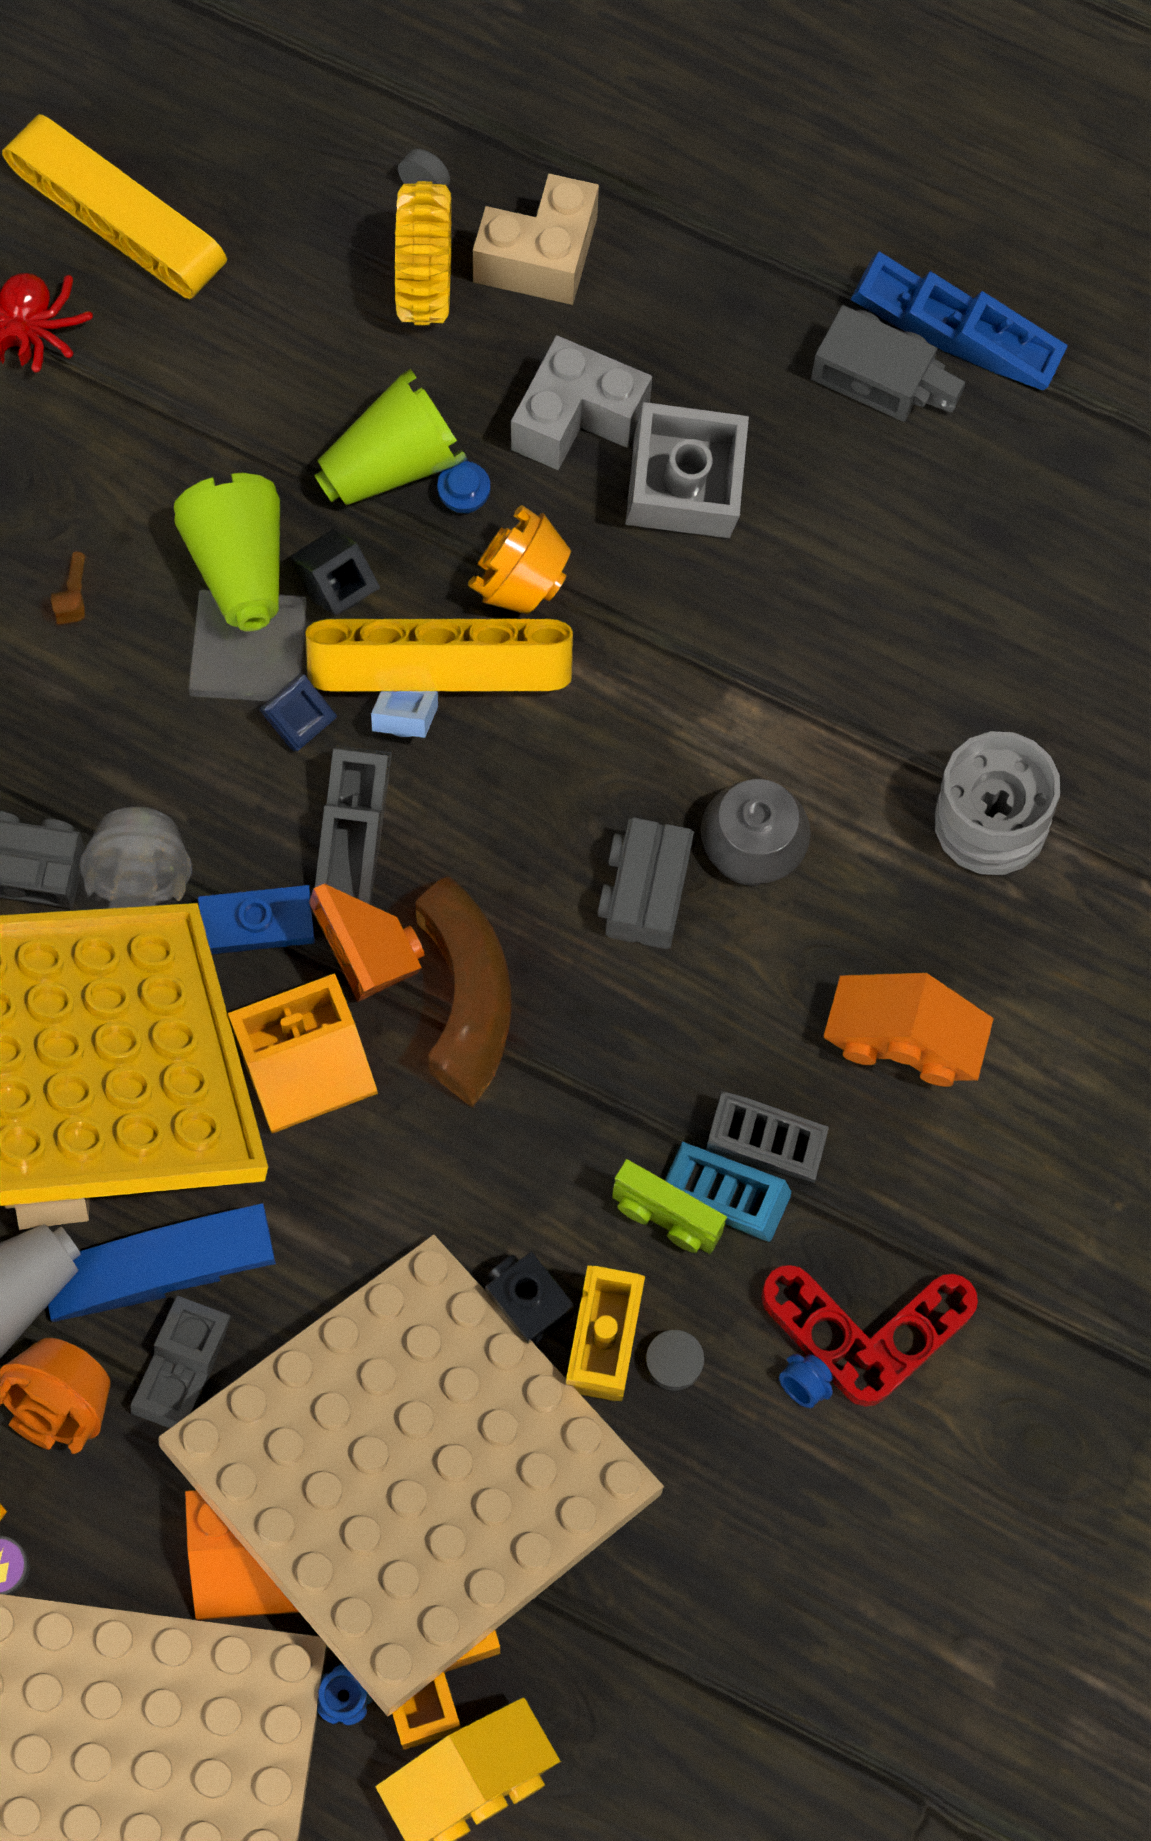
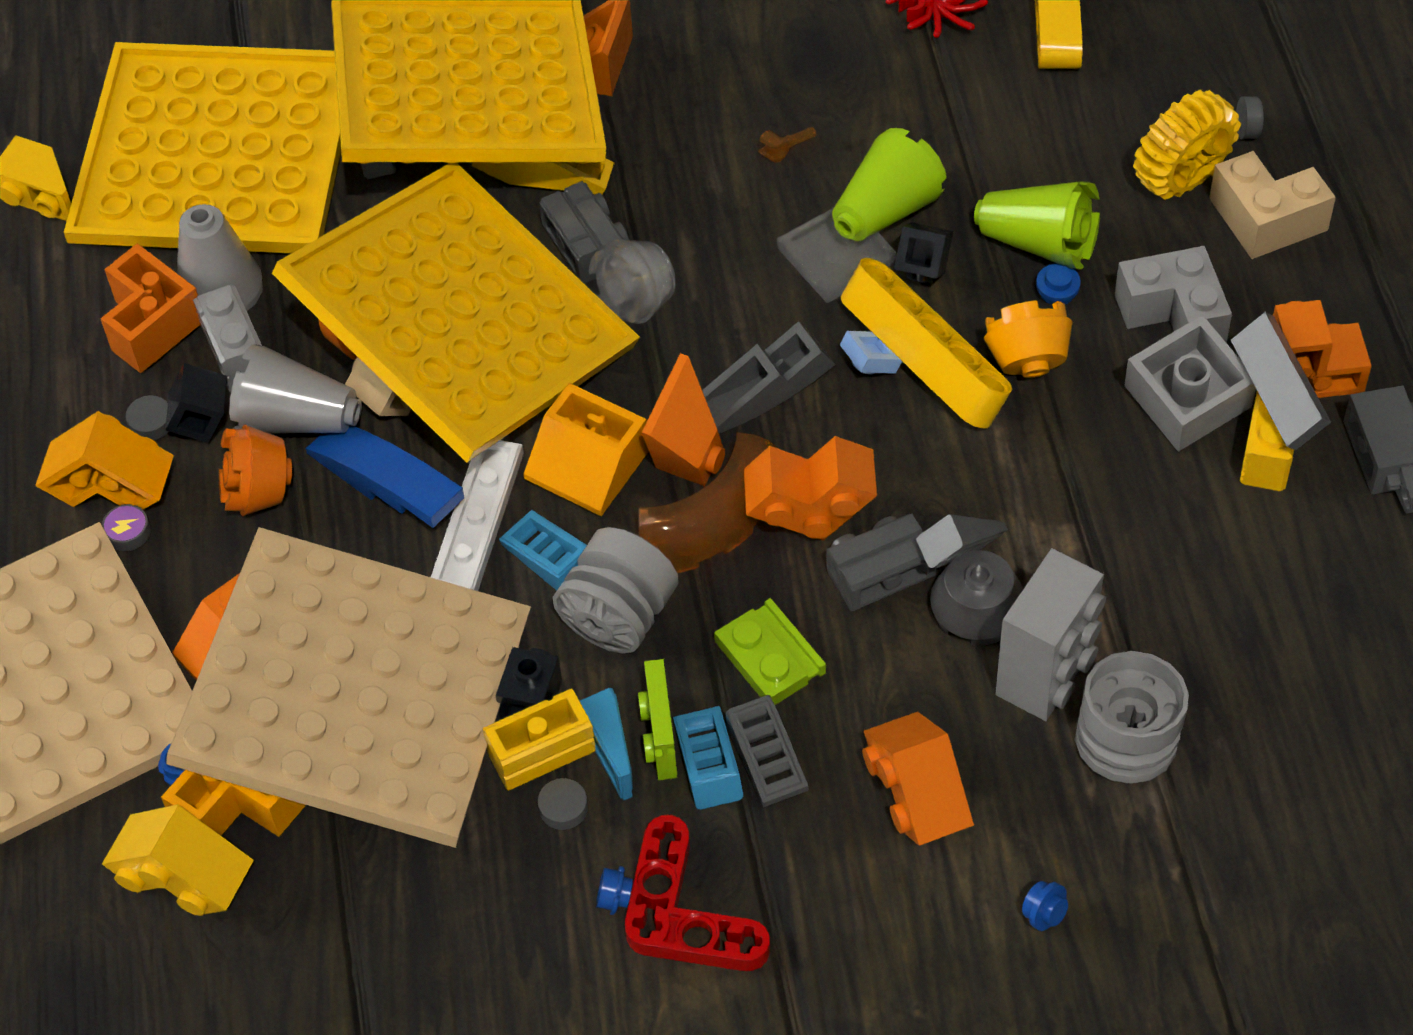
camera: 60 degrees right, 15 degrees down
dark grey slope [131,1296,231,1428] -> none
blue plate [198,885,315,954] -> none
dark blue tile [259,674,338,751] -> none
none -> white tile [431,440,524,591]
none -> dark azure slope [499,510,587,590]
none -> light grey wheel [553,527,679,654]
none -> dark azure slope [580,688,633,800]
none -> lime plate [714,598,826,705]
none -> orange brick [744,436,877,541]
none -> dark grey slope [916,514,1008,568]
none -> light grey brick [995,548,1106,721]
none -> blue plate [1022,881,1068,931]
none -> tile [1231,312,1331,450]
none -> yellow brick [1240,391,1294,491]
none -> orange brick [1273,300,1371,398]

